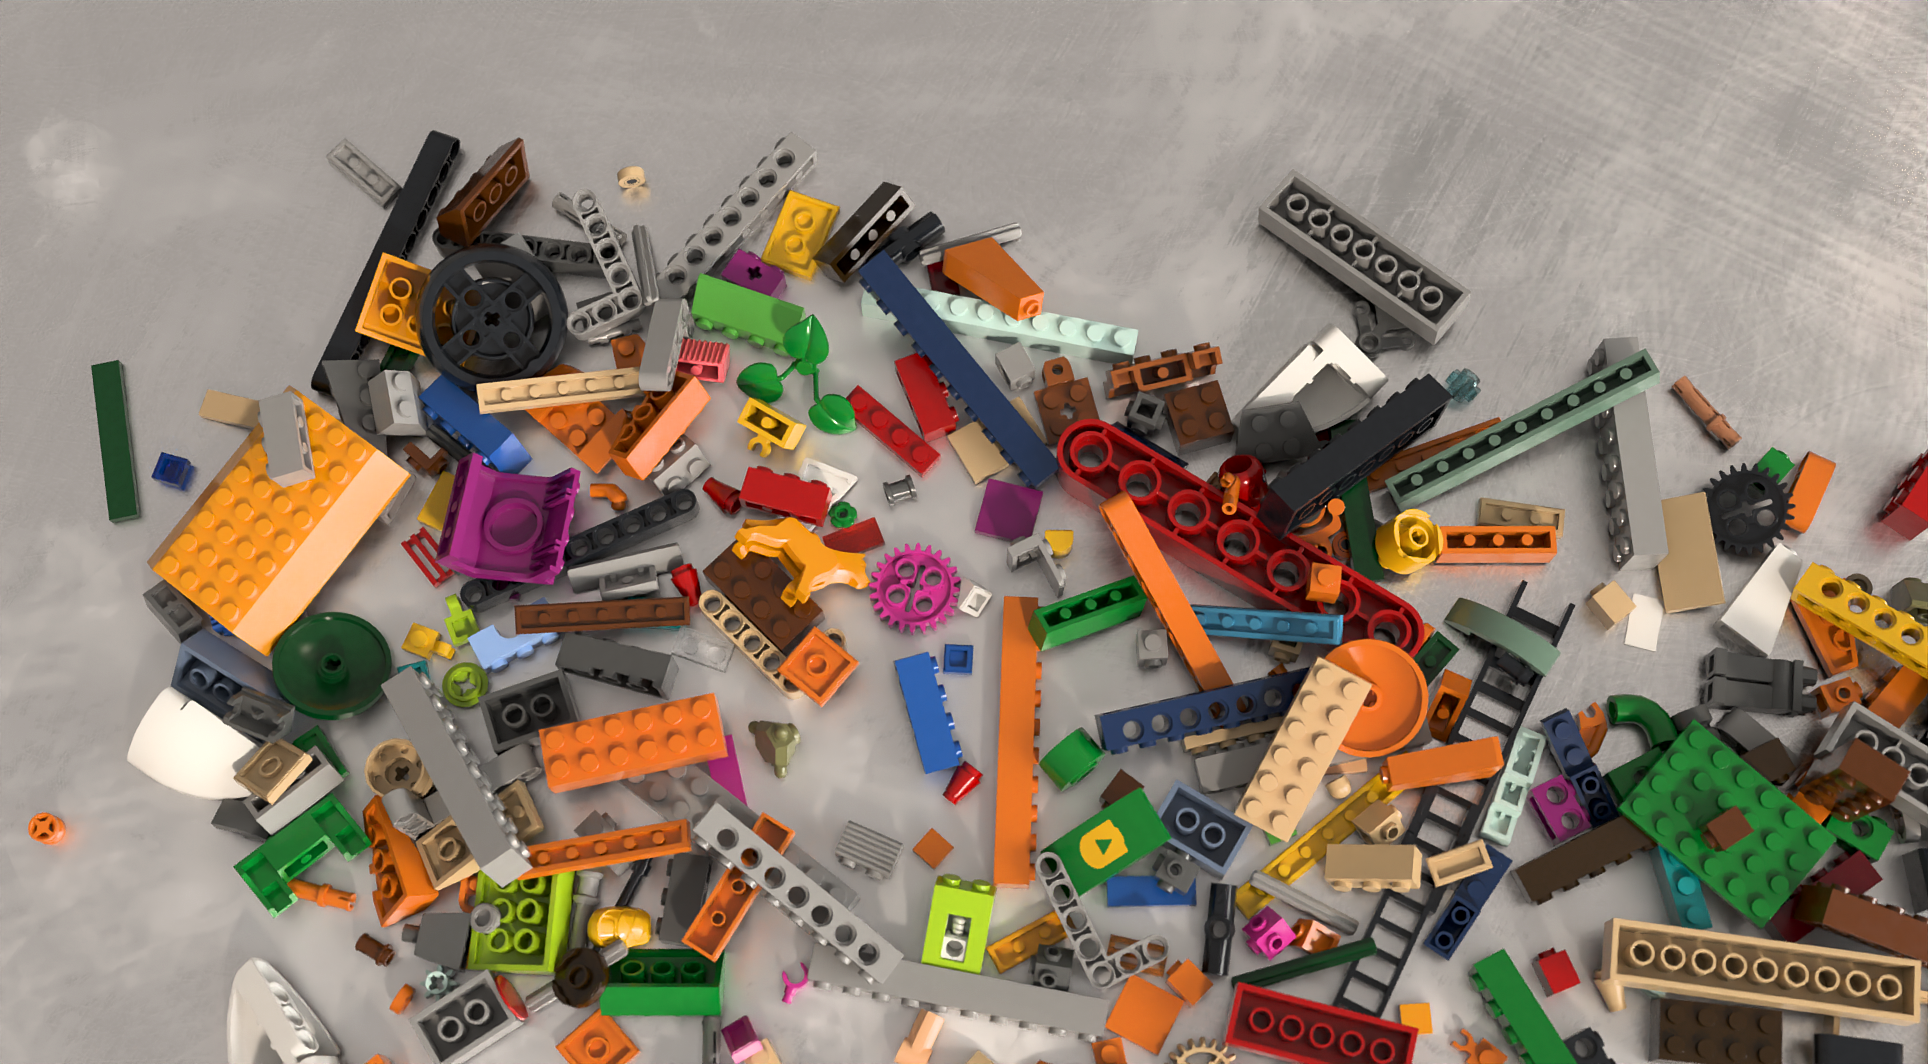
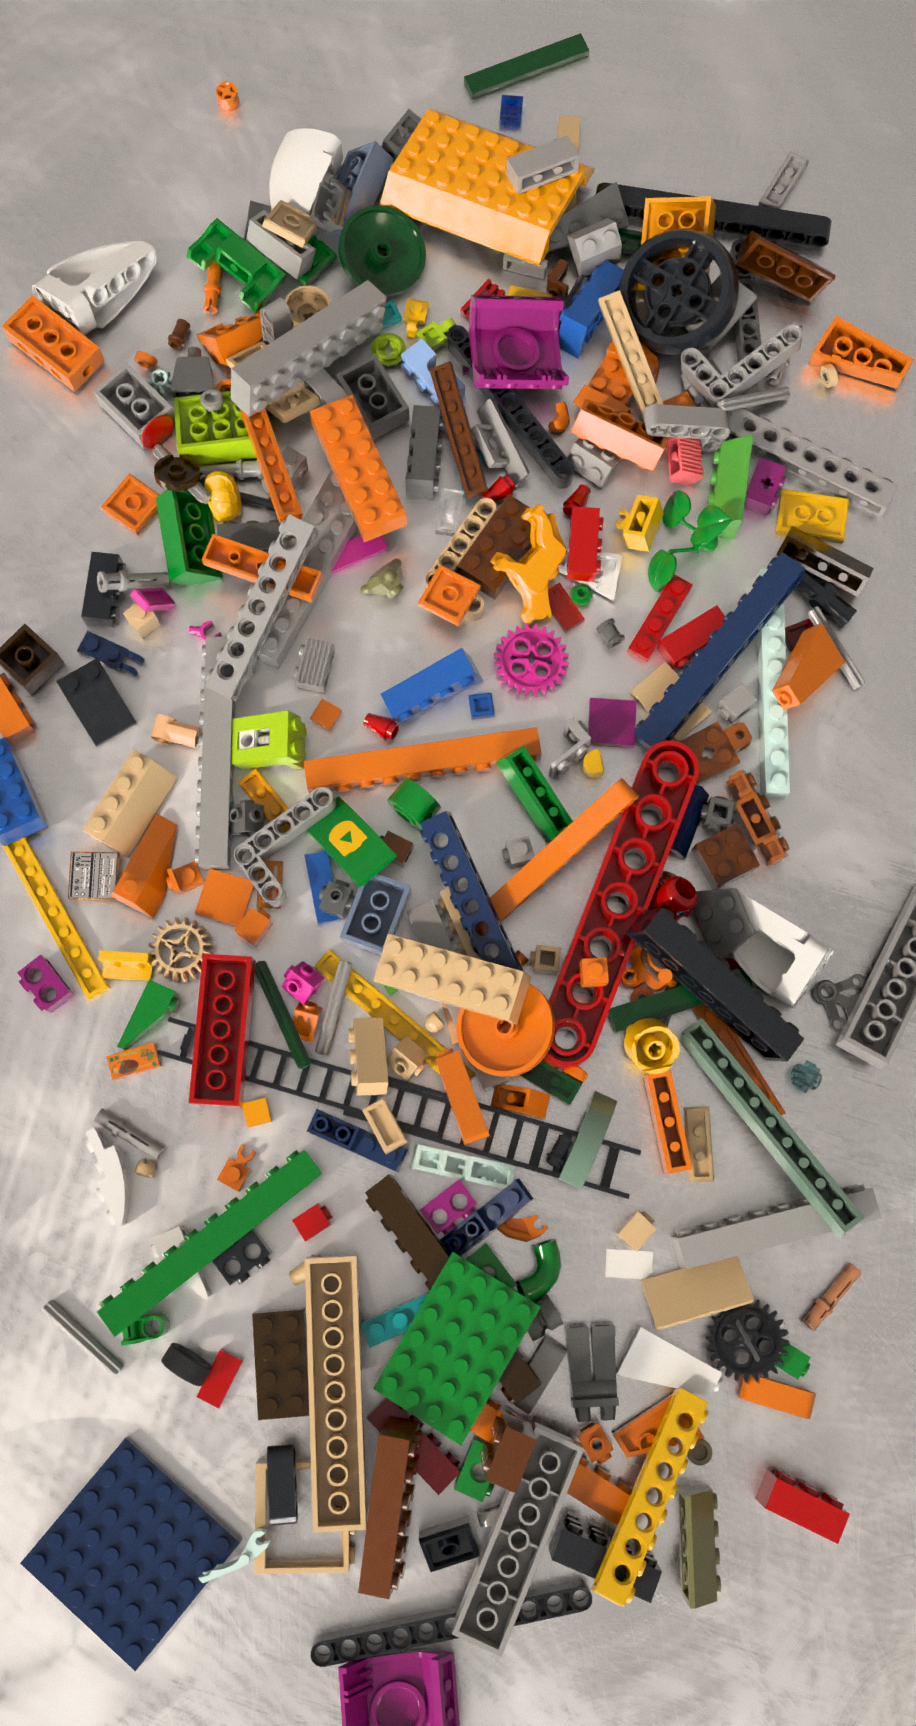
camera: 75 degrees right, 5 degrees up
white slope [957,576,992,617] -> none
dark azure tile [1190,604,1343,645] -> none
black piece [1202,883,1238,976] -> none
orange arm [1220,472,1241,515] -> none
reddish brown brick [1698,805,1754,852] -> none
none -> orange wedge [808,316,914,389]

